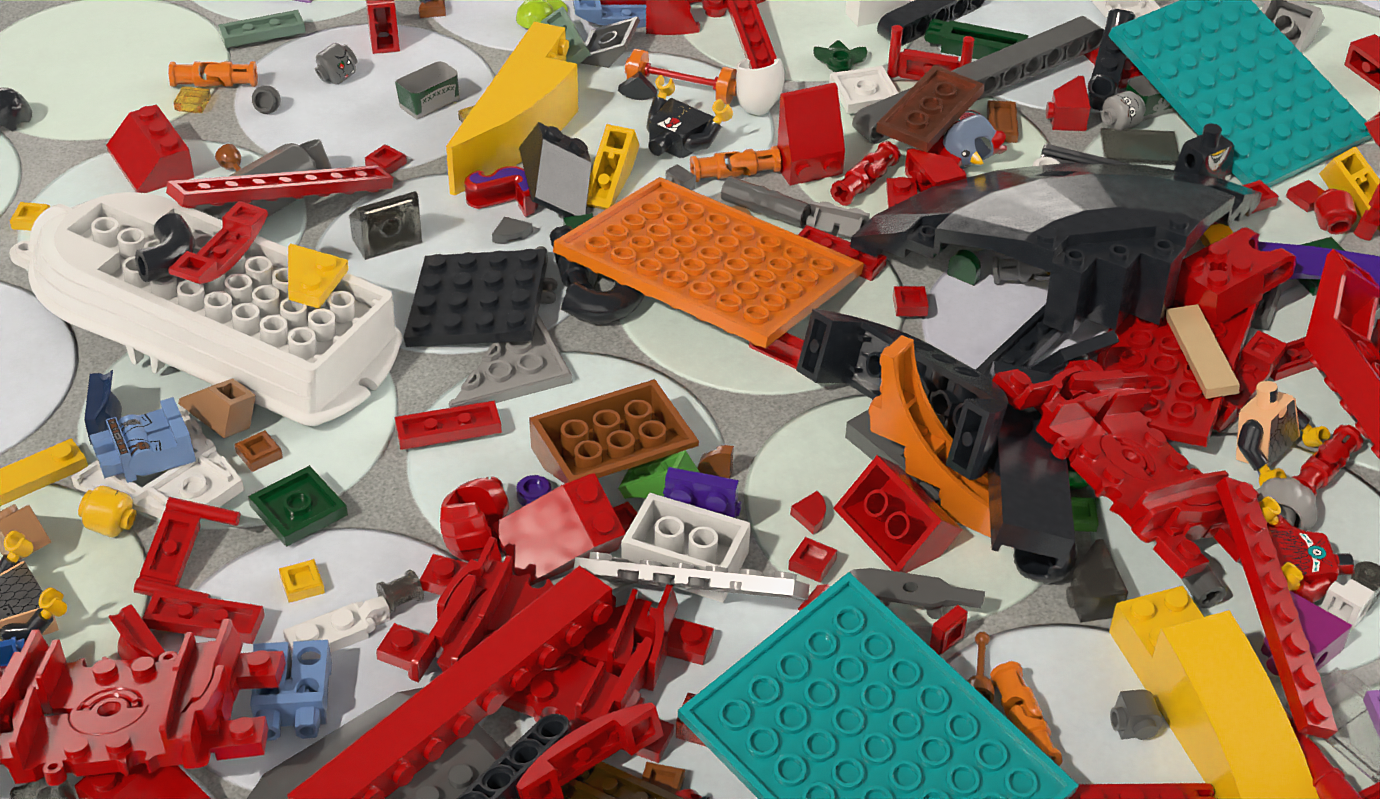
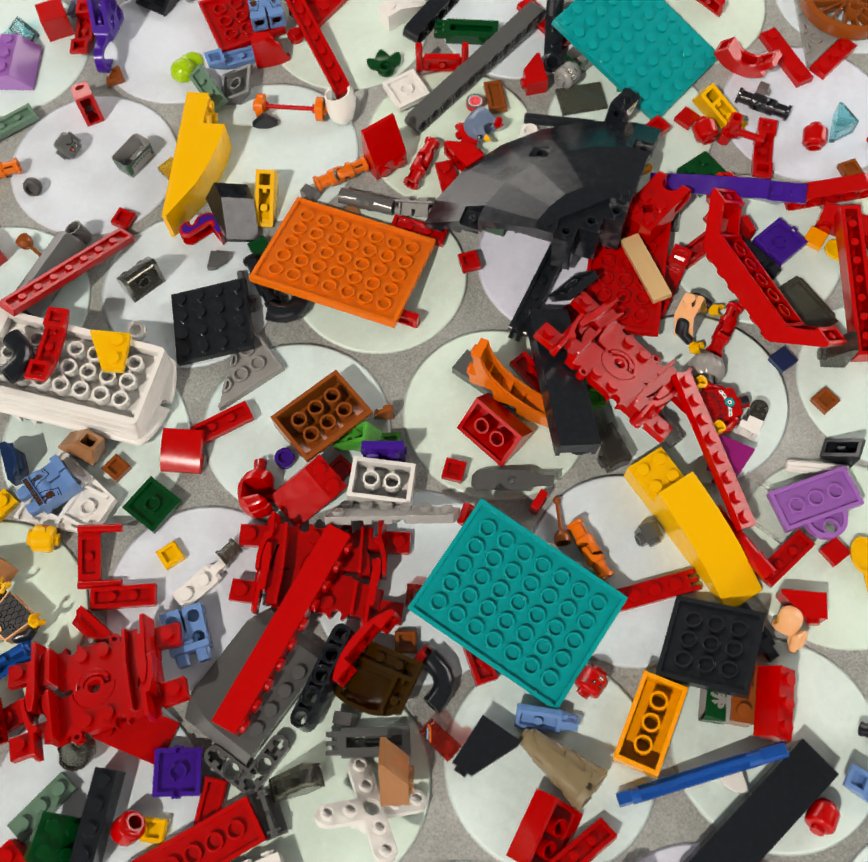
camera: 10 degrees left, 25 degrees up
black torso [646,75,733,158] -> none
red tile [790,491,826,535] -> none
black slope [796,309,1008,480] -> none
copper plate [876,65,984,152] -> none
none -> red slope [160,428,205,474]

